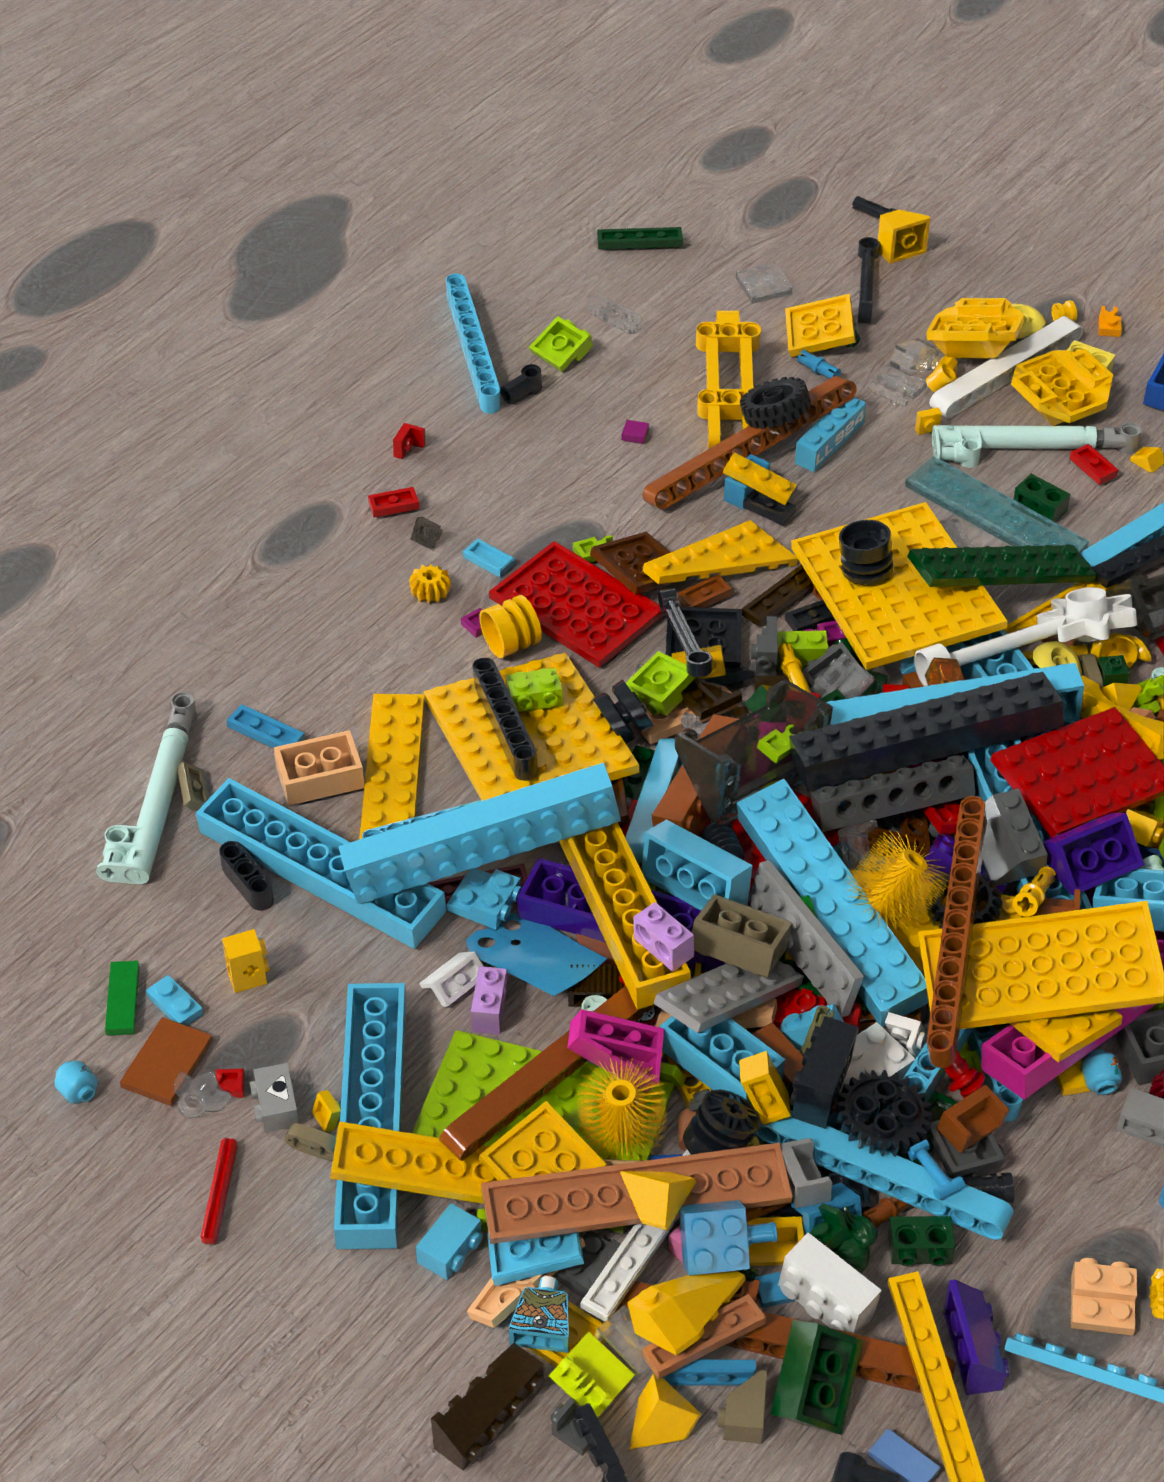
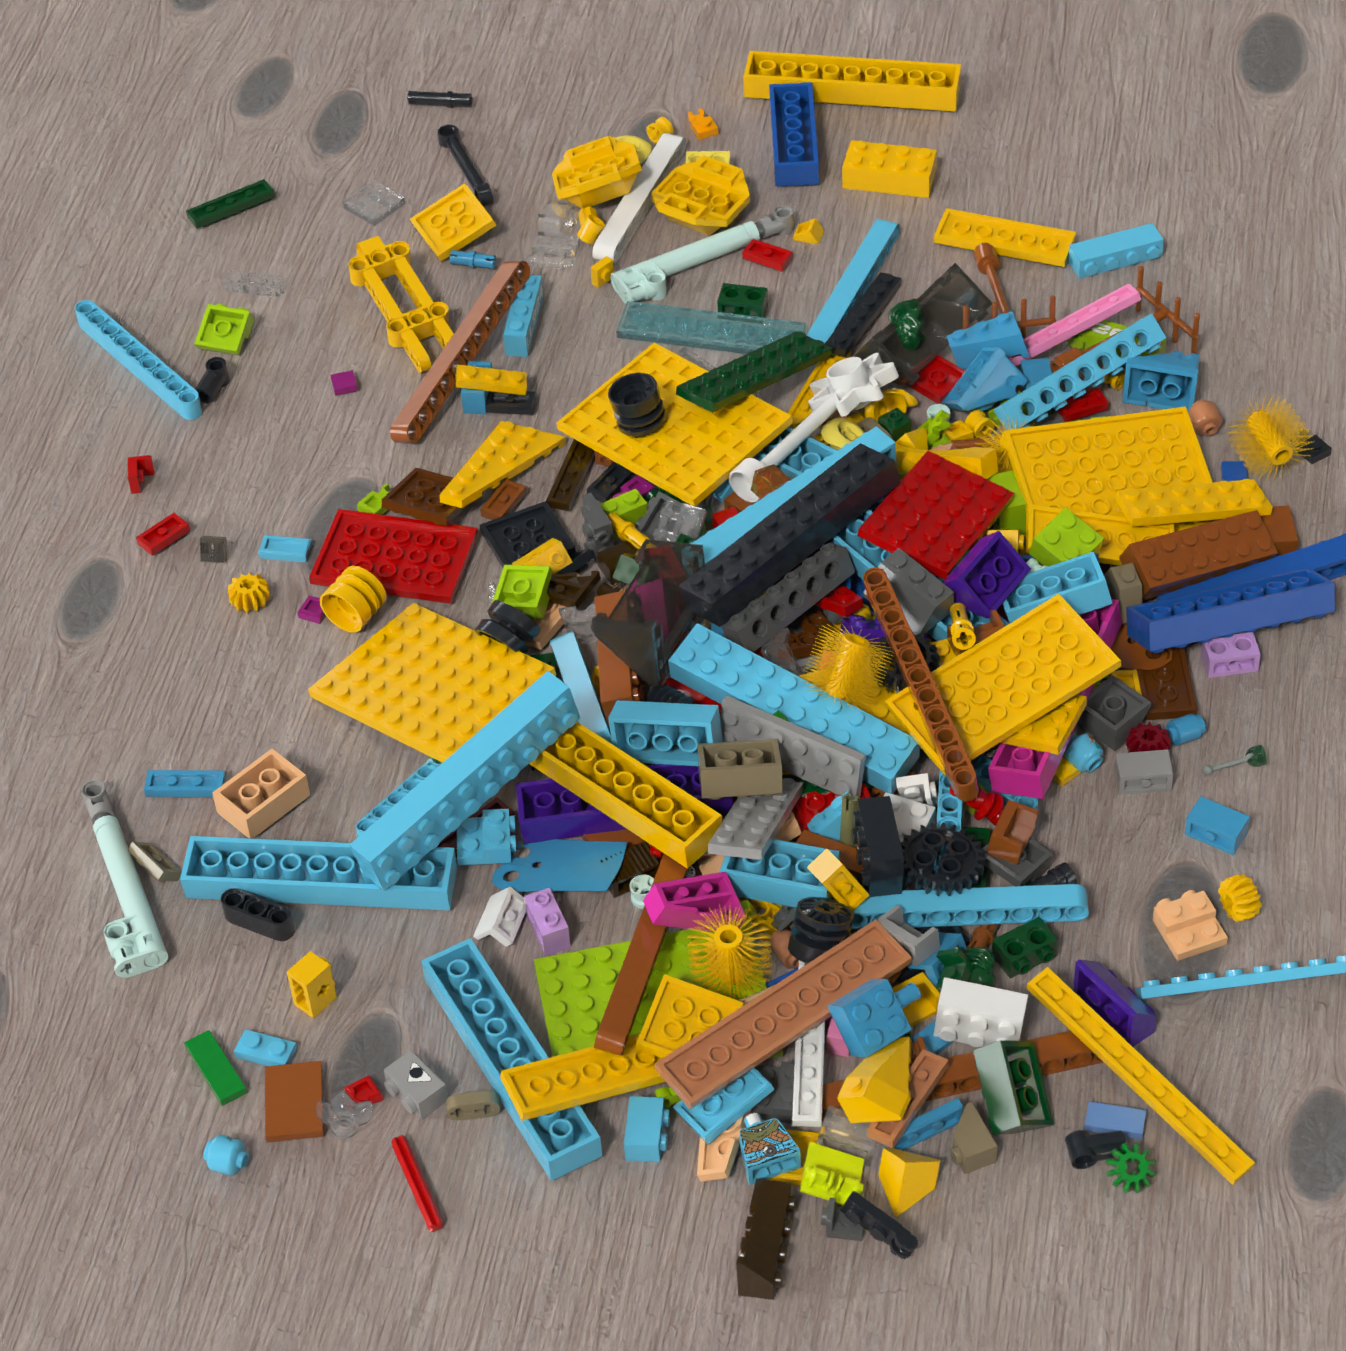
camera: 25 degrees left, 0 degrees up
yellow plate [312,1090,341,1132] -> none
yellow plate [359,694,424,840] -> none
black beam [472,658,538,781] -> none
lime plate [505,668,564,712] -> none
yellow slope [620,1171,696,1231] -> none
lavender brick [634,902,694,972] -> none
black piece [658,588,712,677] -> none
black wheel [740,377,811,429] -> none
lime plate [756,725,801,763] -> none
yellow slope [878,210,930,264] -> none
dark azure piece [908,1140,965,1200] -> none

